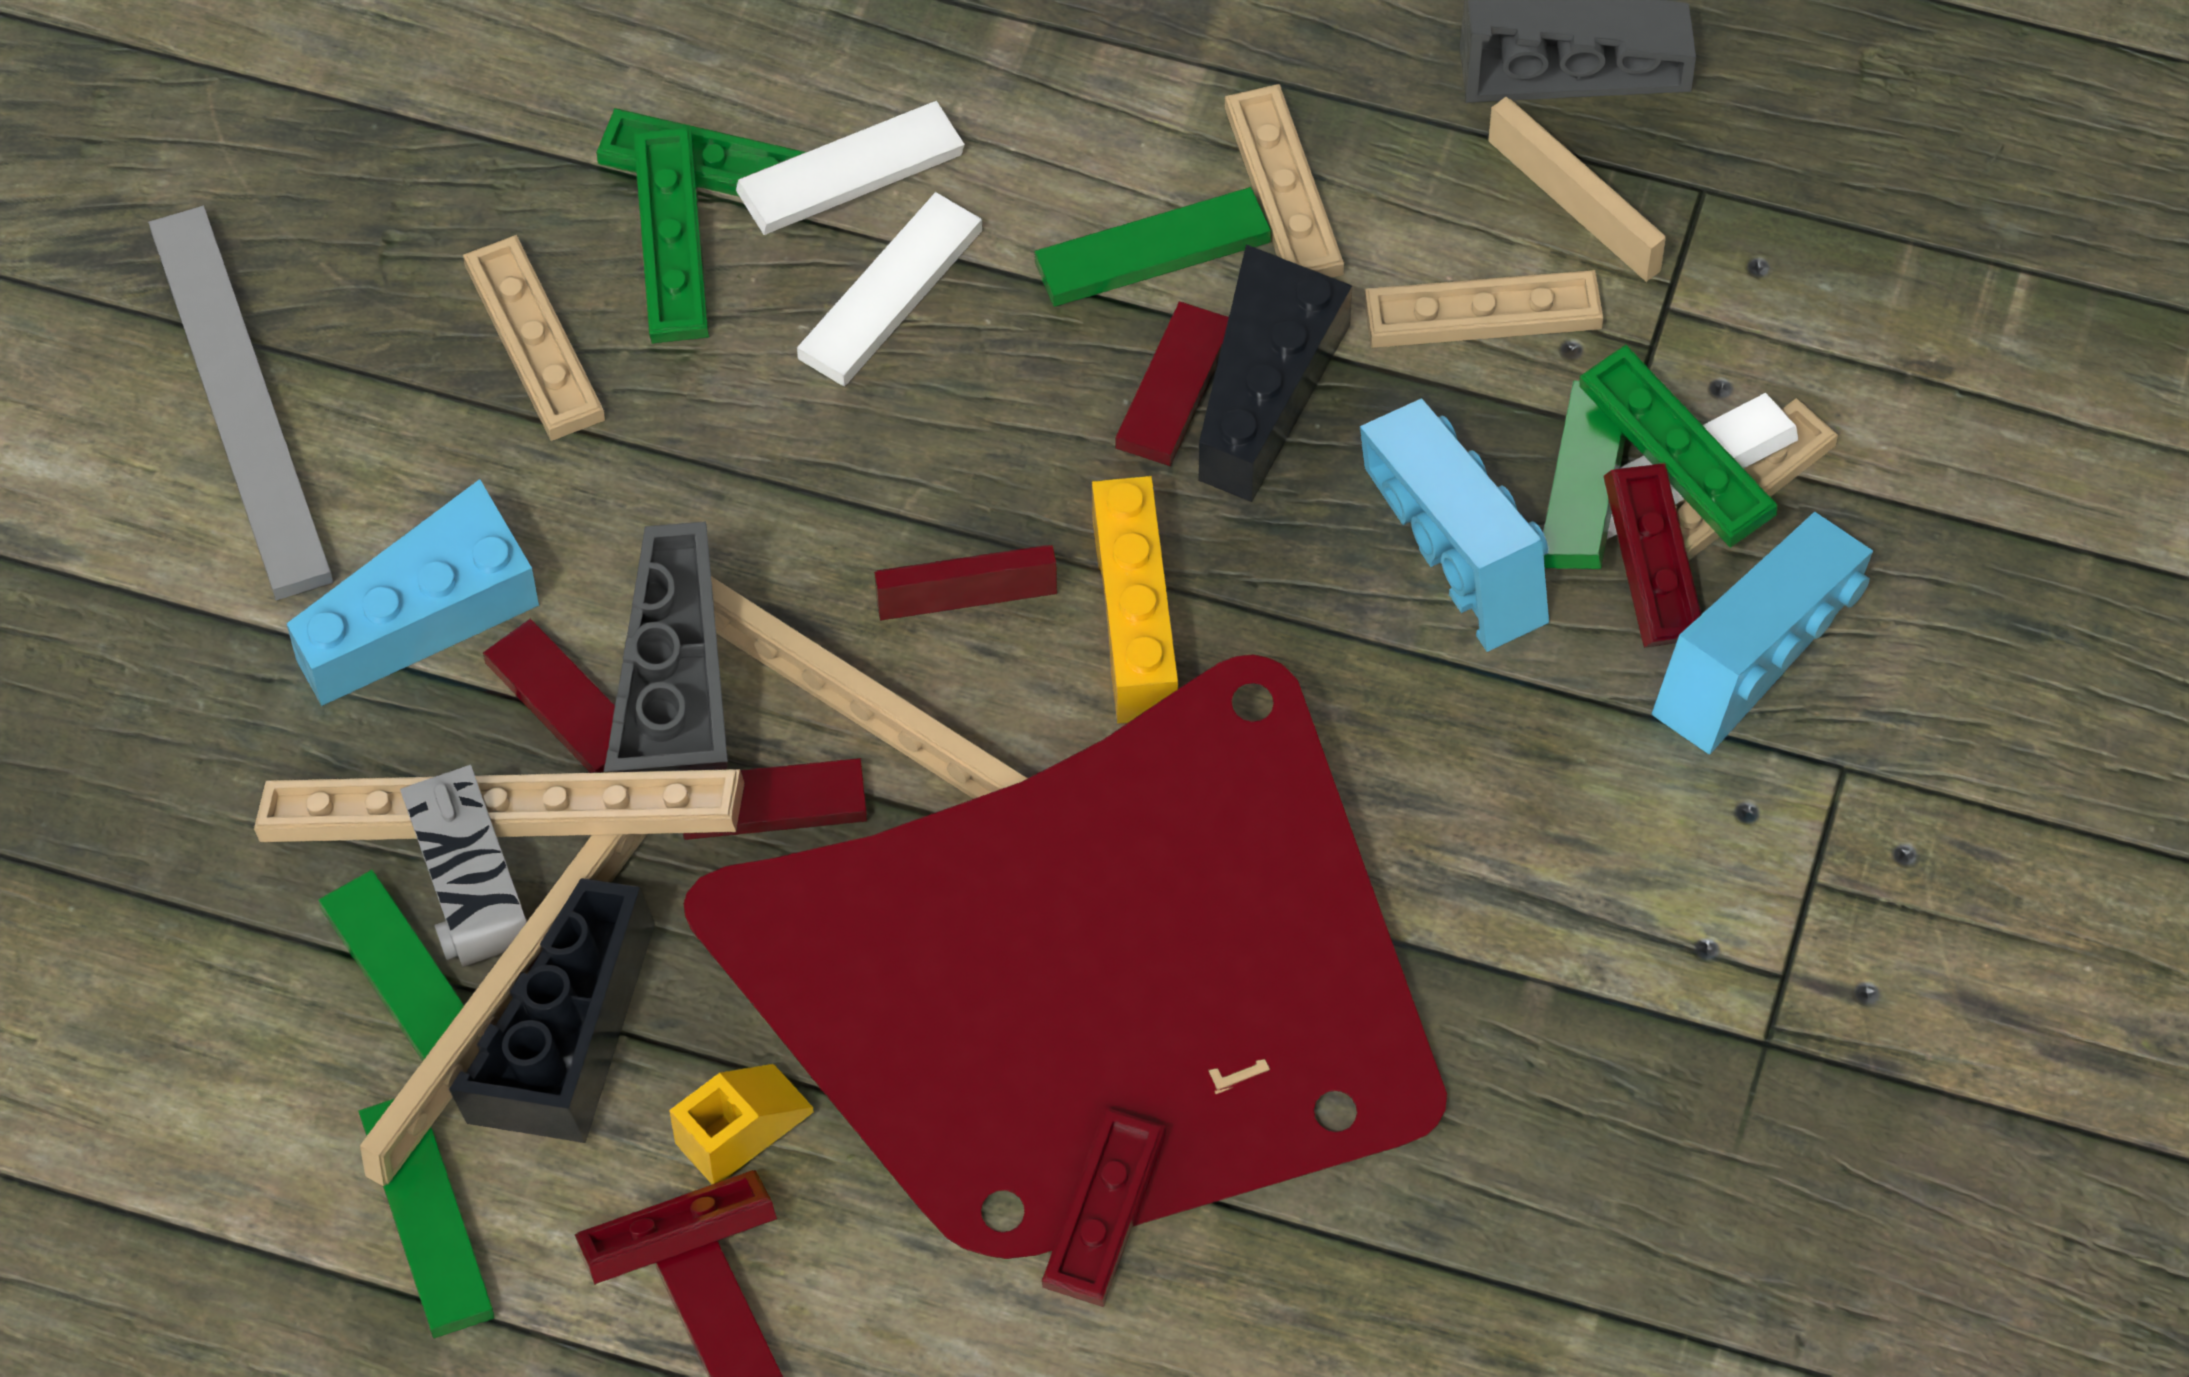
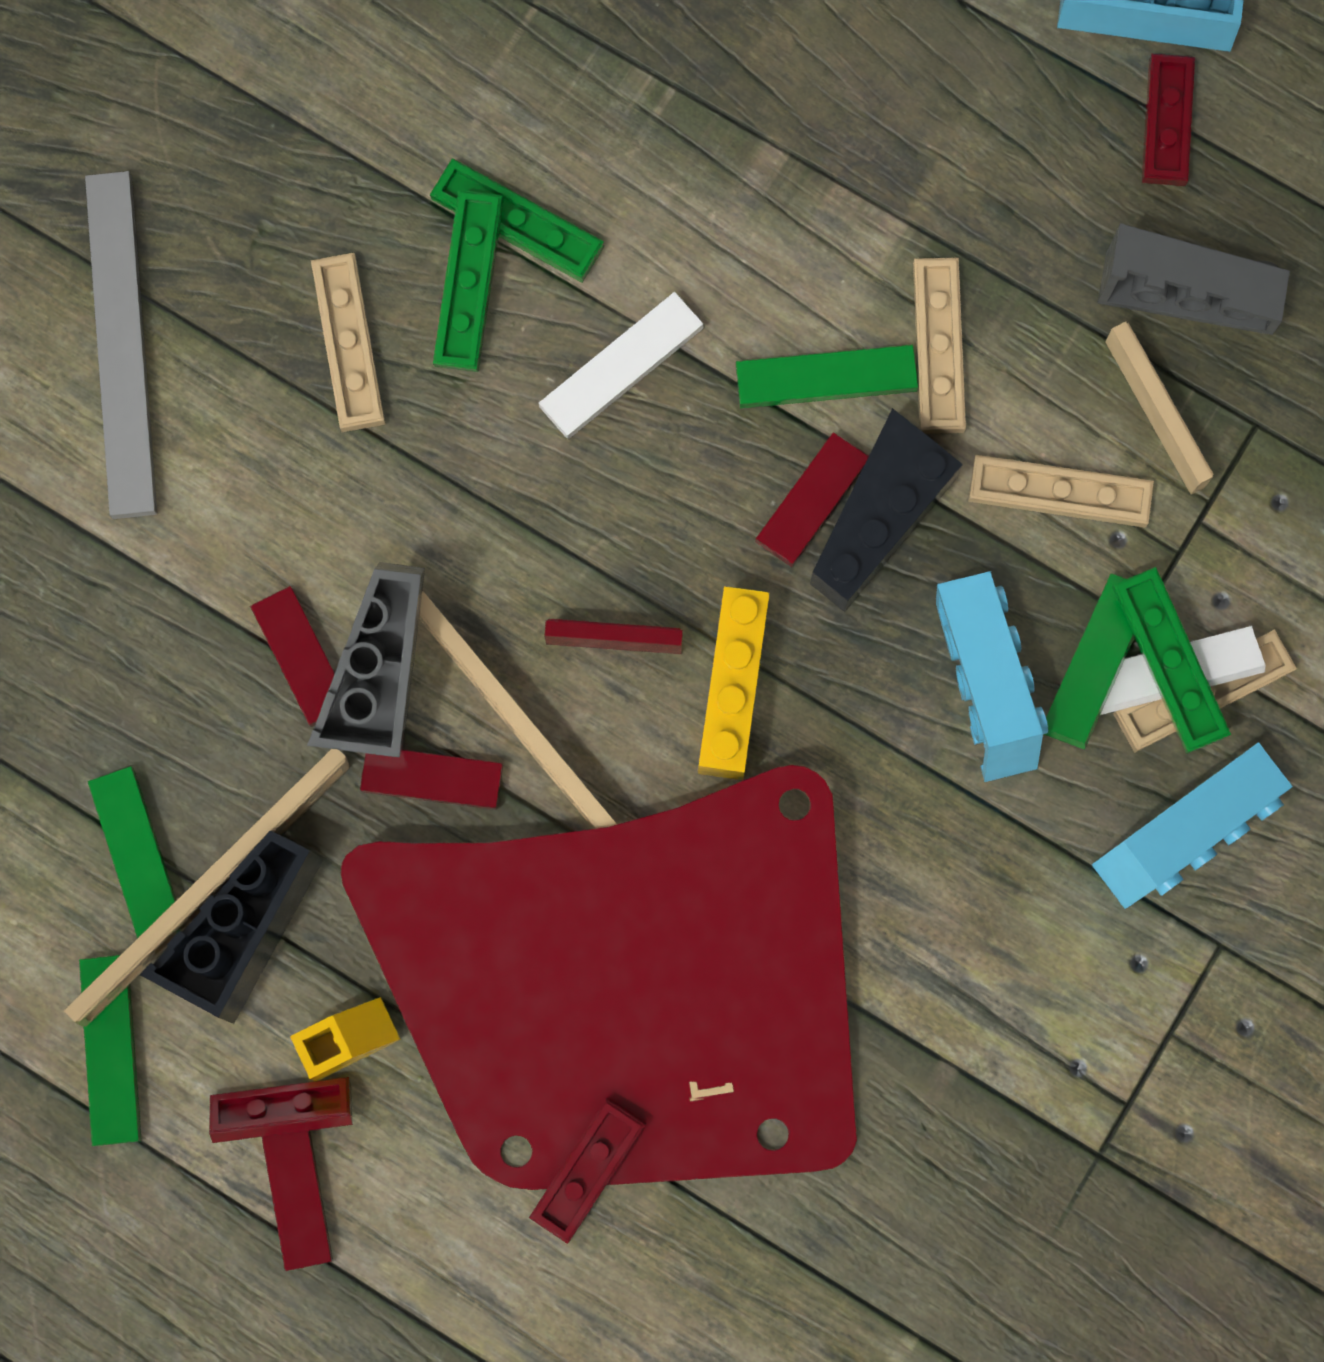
camera: 15 degrees right, 20 degrees up
tan tile [254,769,744,842] -> none
medium azure wedge [286,479,539,706] -> none
light grey door [400,764,527,967] -> none
white tile [736,101,965,235] -> none
dark red tile [1603,463,1701,648] -> none

